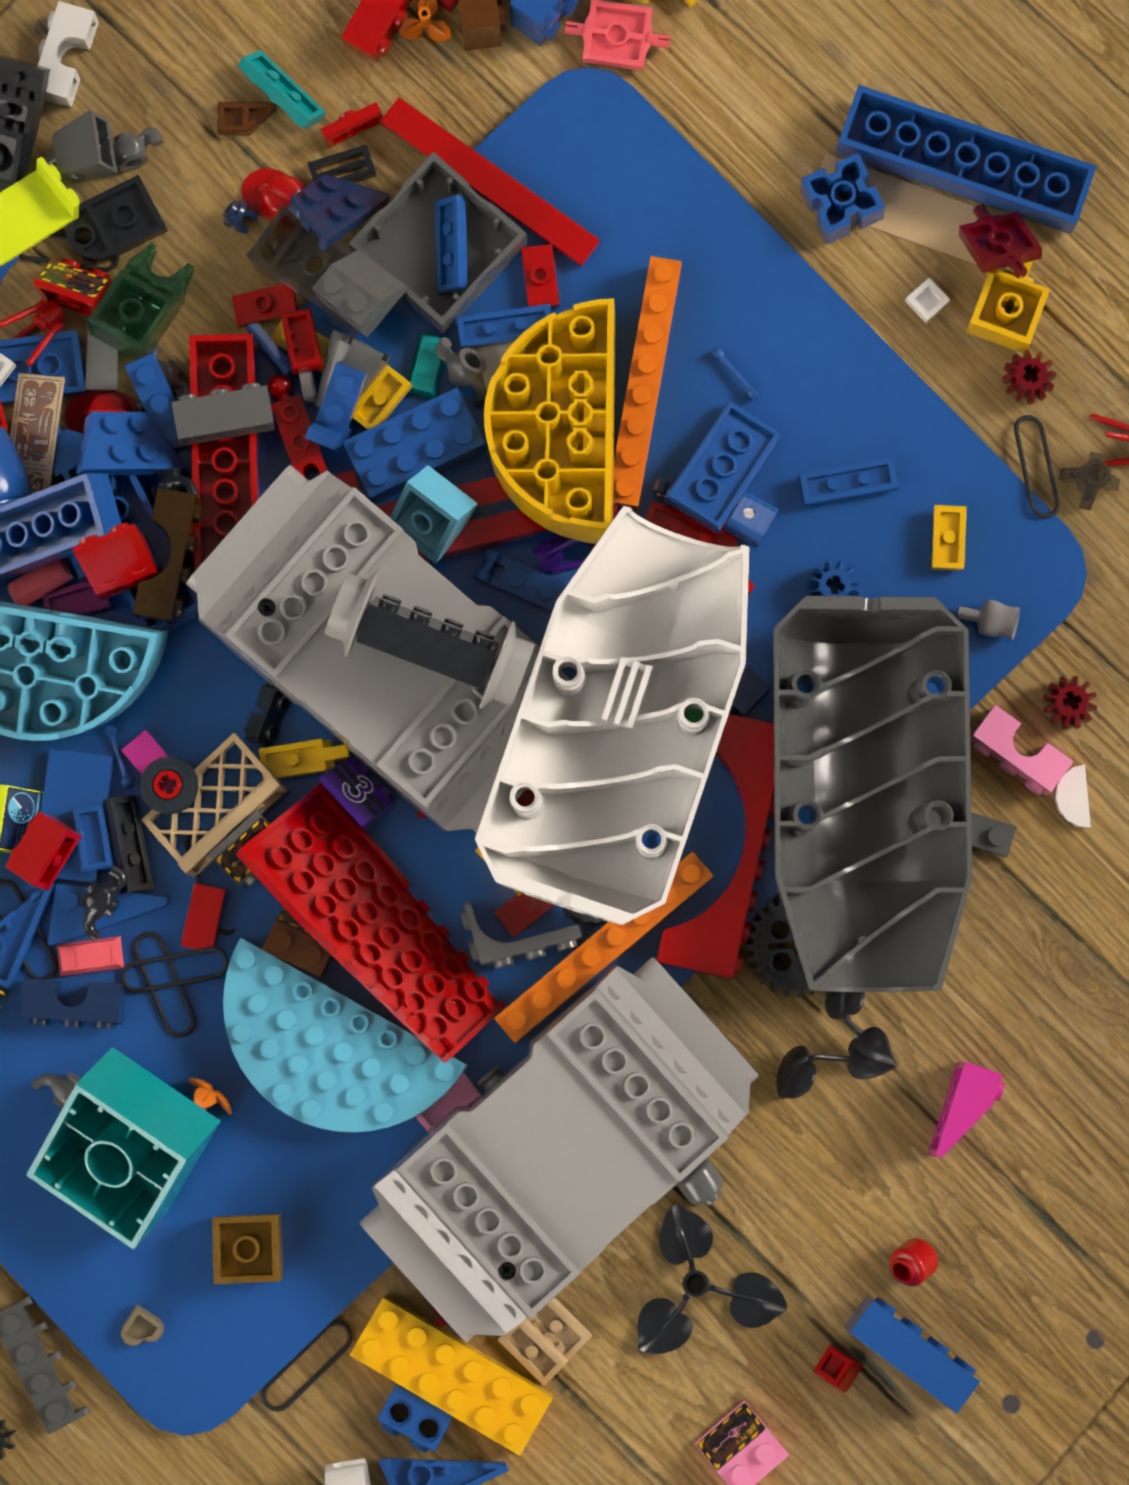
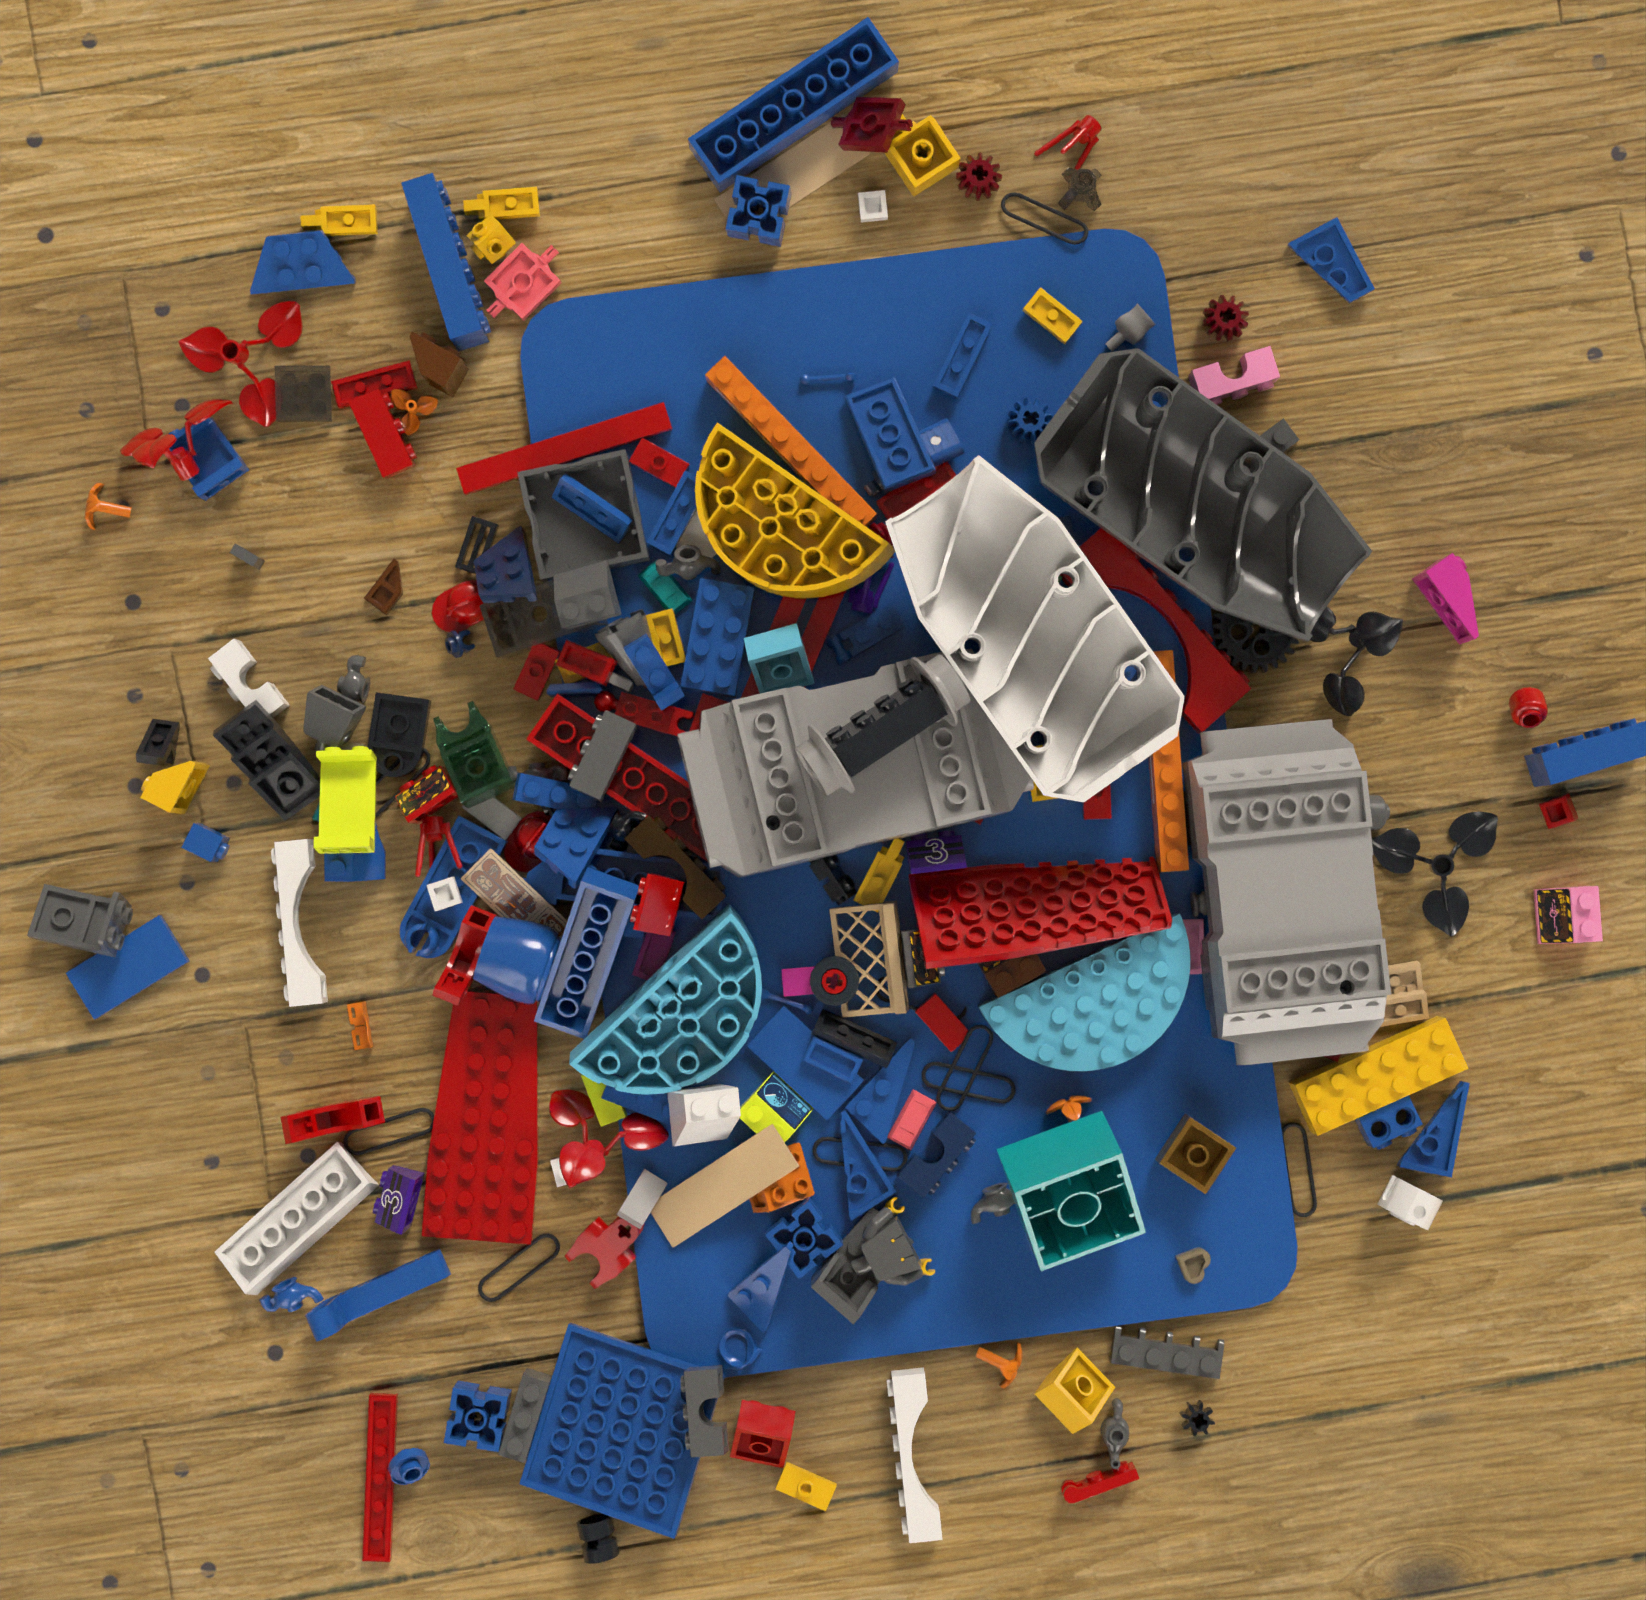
camera: 60 degrees left, 5 degrees up
red brick [5,811,82,891] -> none
coral tile [7,559,74,606] -> none
black piece [78,864,128,942] -> none
teal plate [238,50,326,129] -> none
red plate [321,102,382,148] -> none
dark grey bracket [460,900,582,969] -> none
white tile [601,656,653,730] -> none
white tile [1054,764,1091,828] -> none

